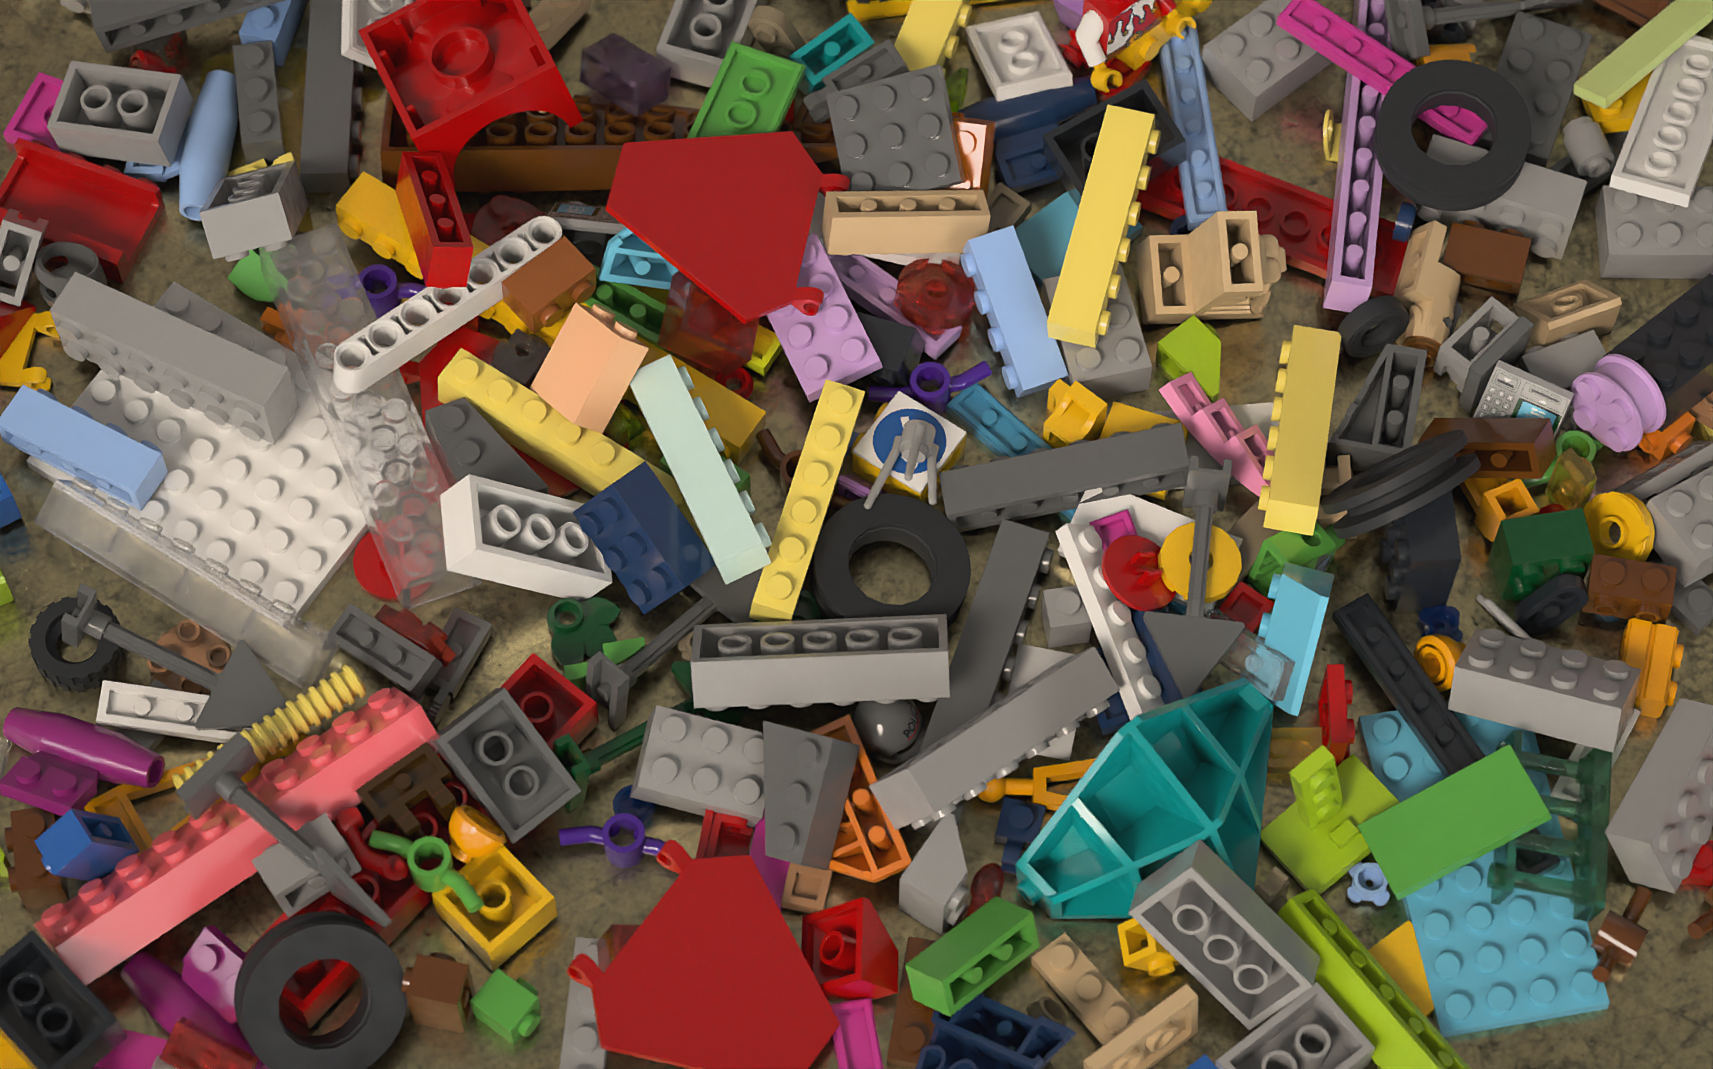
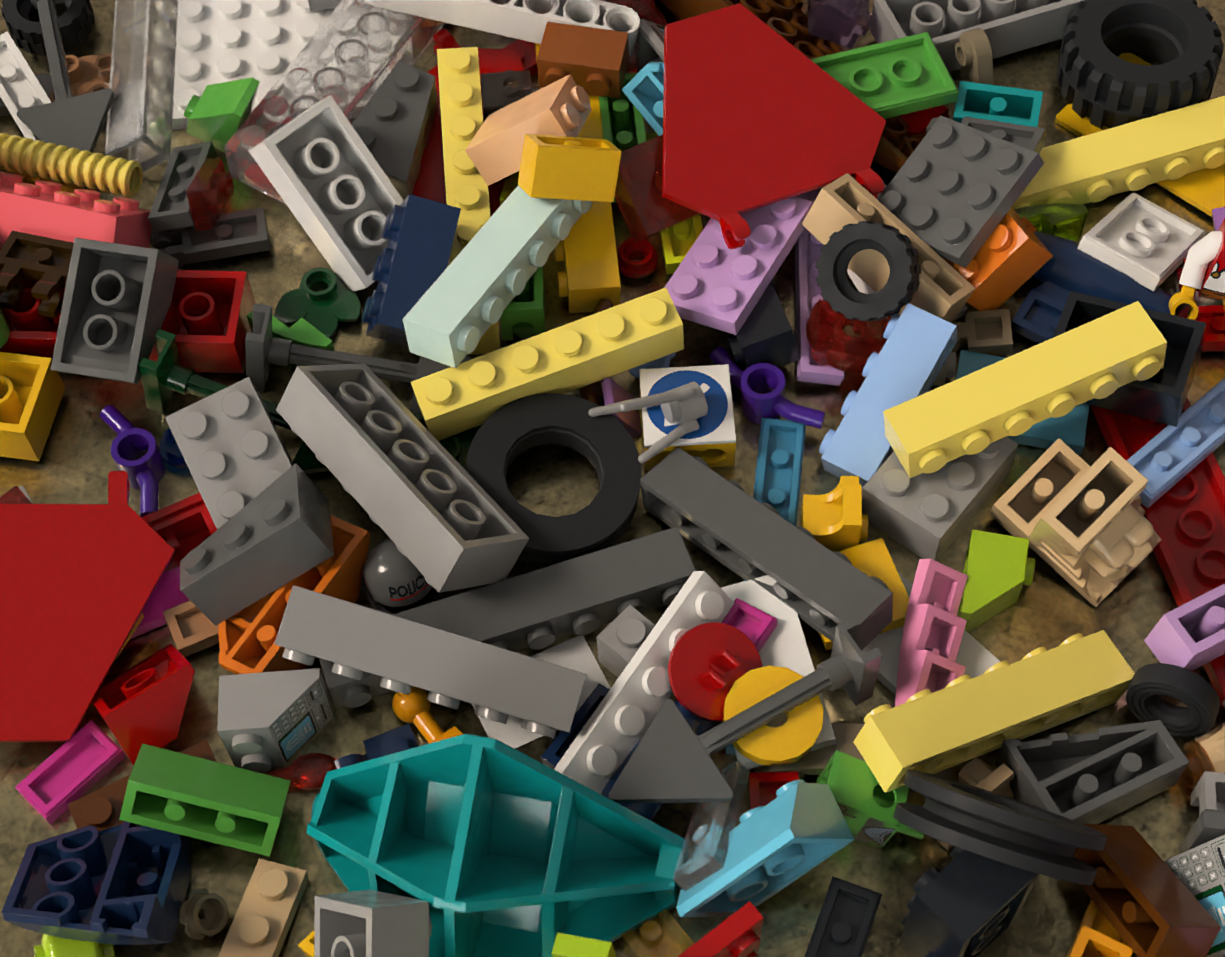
camera: 55 degrees right, 5 degrees down
light orange brick [449,805,506,864] -> none
none -> bright green slope [183,77,260,155]
none -> yellow panel [518,133,622,202]
none -> black tyre [816,221,921,321]

